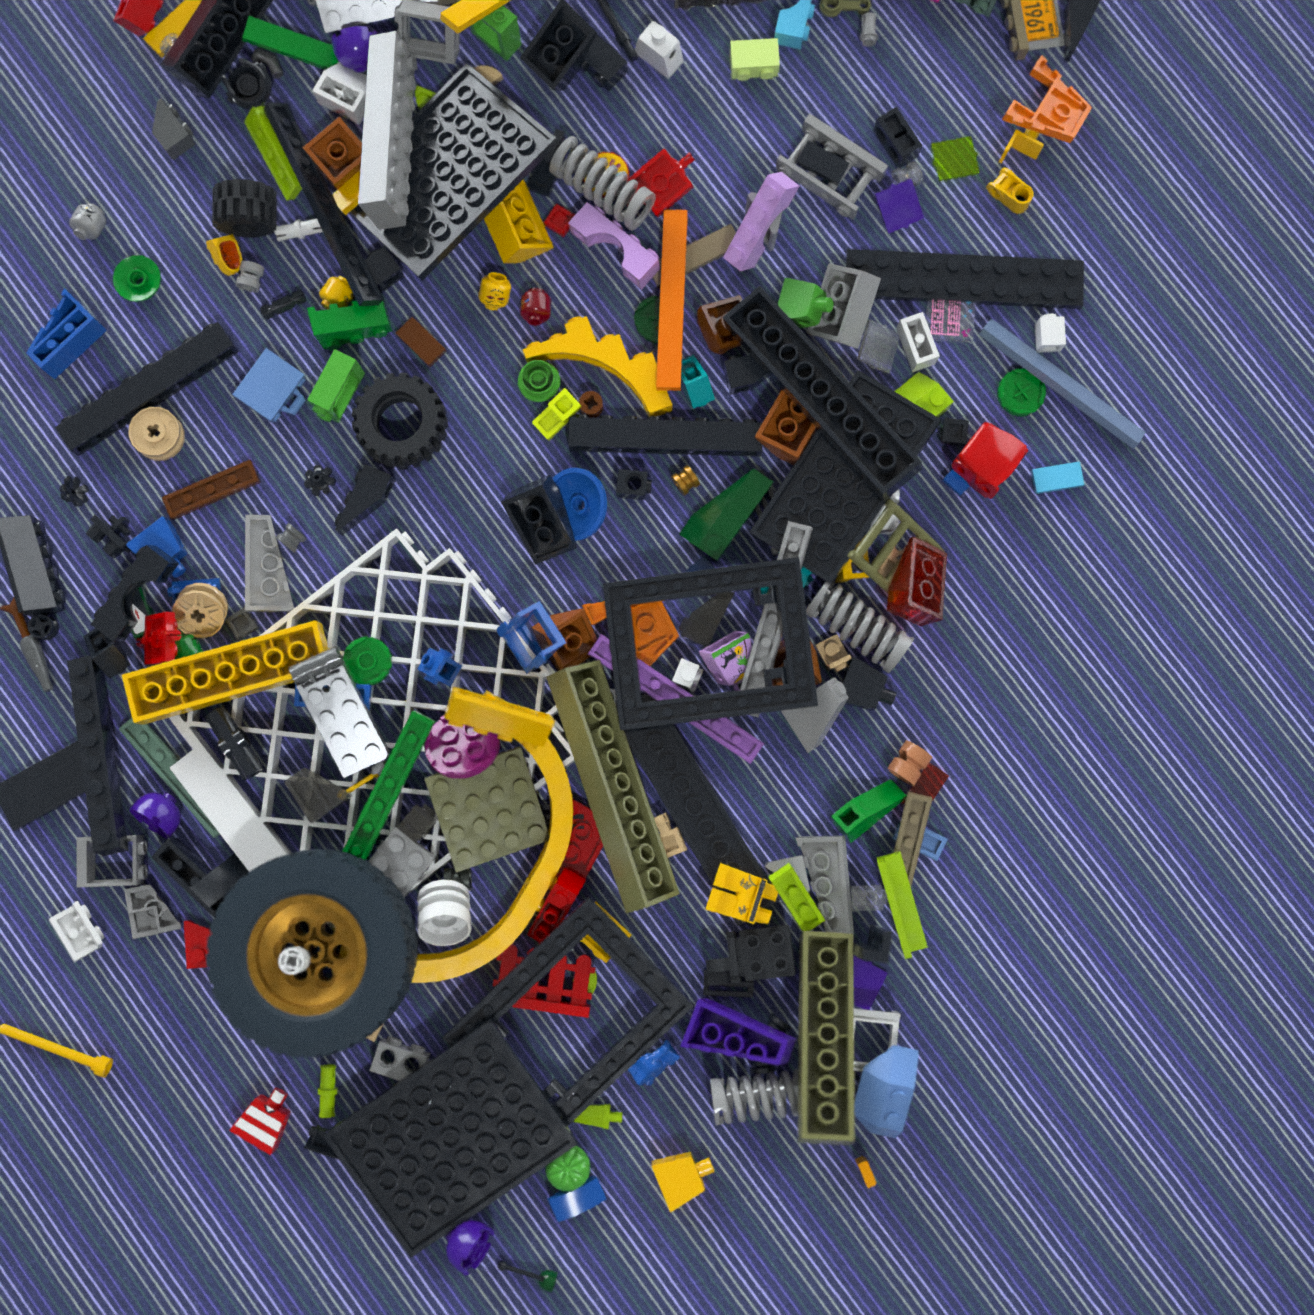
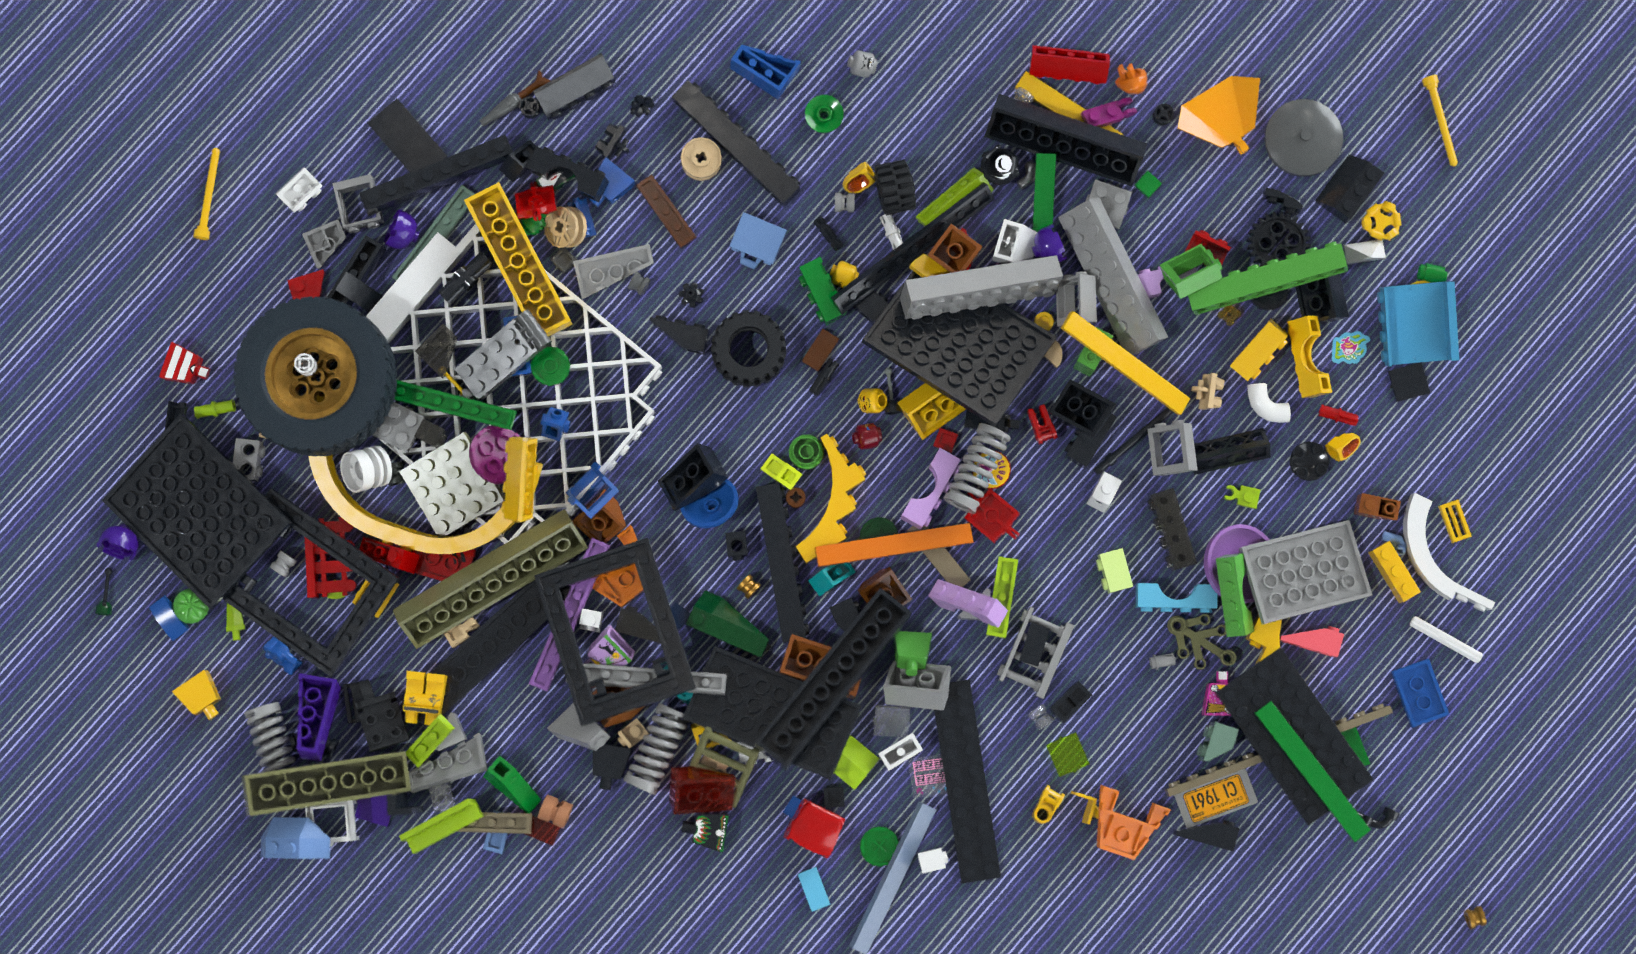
camera: 75 degrees right, 0 degrees up
dark grey slope [152,99,195,160] -> none
bright green window [307,349,365,423] -> none
lime tile [415,86,436,109] -> none
light orange tile [855,1156,876,1188] -> none
dark purple piece [874,178,924,234] -> none
none -> light grey wheel [269,550,297,577]
none -> torso [682,814,729,852]
none -> black axle [809,358,839,396]
none -> hinge [884,367,901,415]
none -> lime fence [986,556,1018,639]
none -> red piece [1027,404,1058,445]
none -> yellow tile [1034,312,1054,331]

